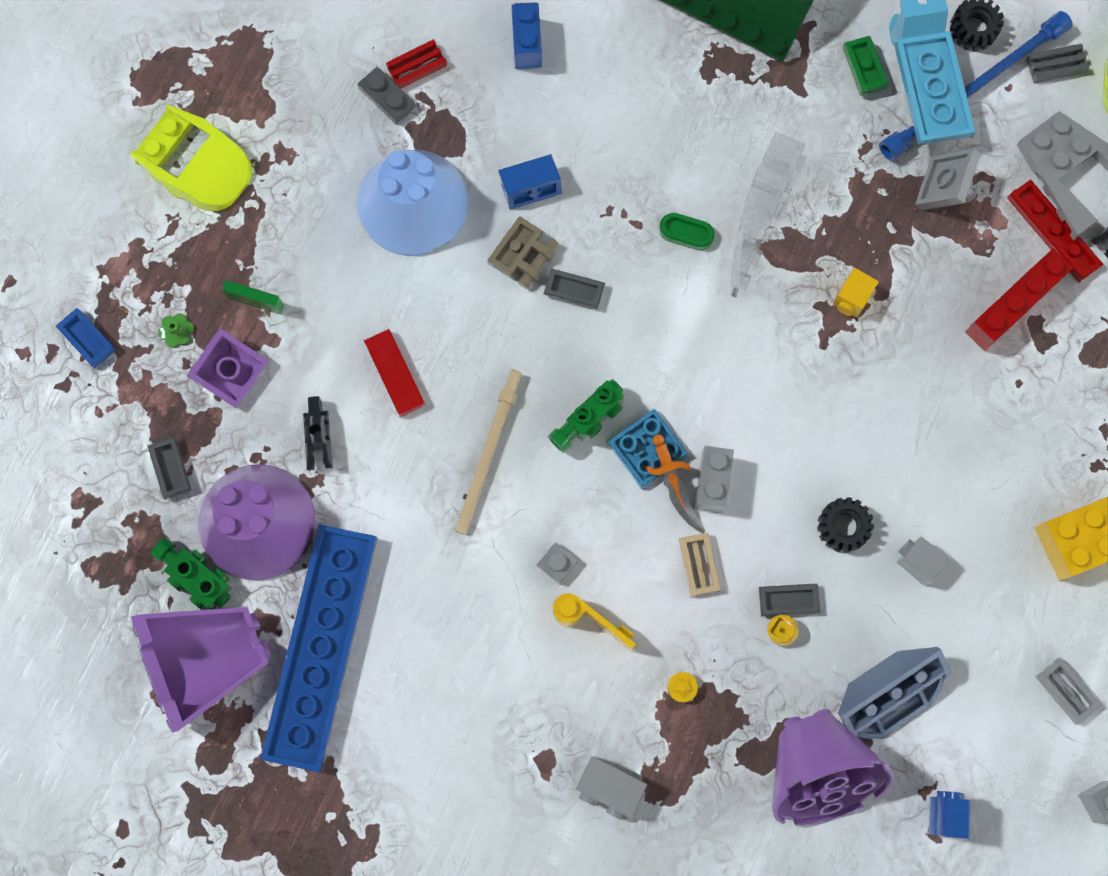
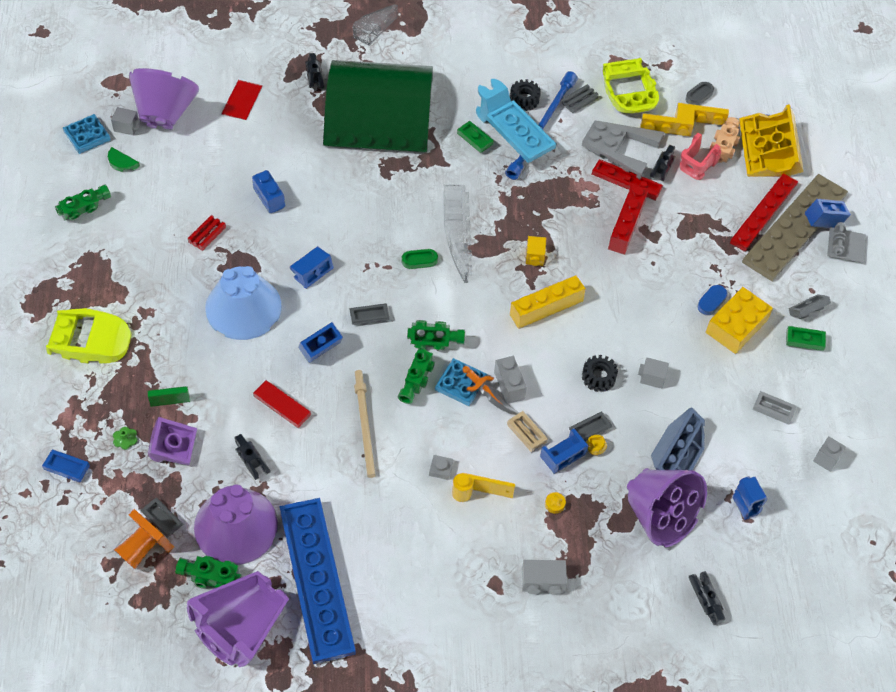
camera: 30 degrees left, 20 degrees down
dark grey plate [357,67,416,124] -> none
dark tan plate [487,216,559,289] -> none
light grey tile [915,148,981,210] -> none
none -> orange plant [113,509,174,570]
none -> blue brick [298,322,343,363]
none -> green brick [407,320,465,350]
none -> yellow brick [510,275,586,329]
none -> blue panel [540,428,588,474]
none -> blue tile [697,285,727,315]

